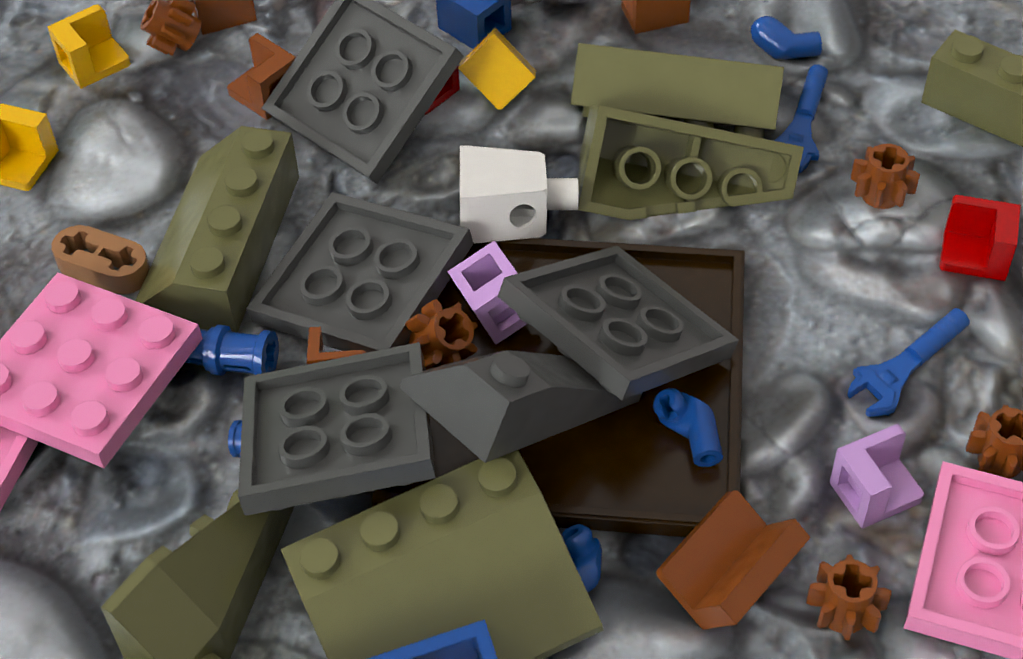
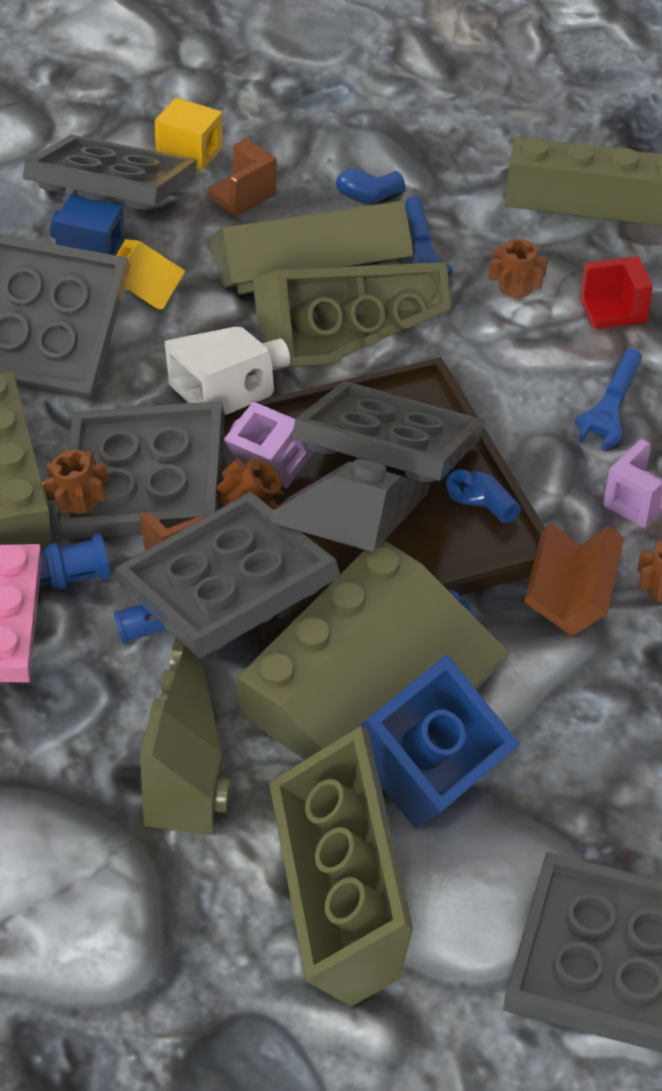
camera: 30 degrees left, 5 degrees down
none -> dark orange gear [42,450,110,514]

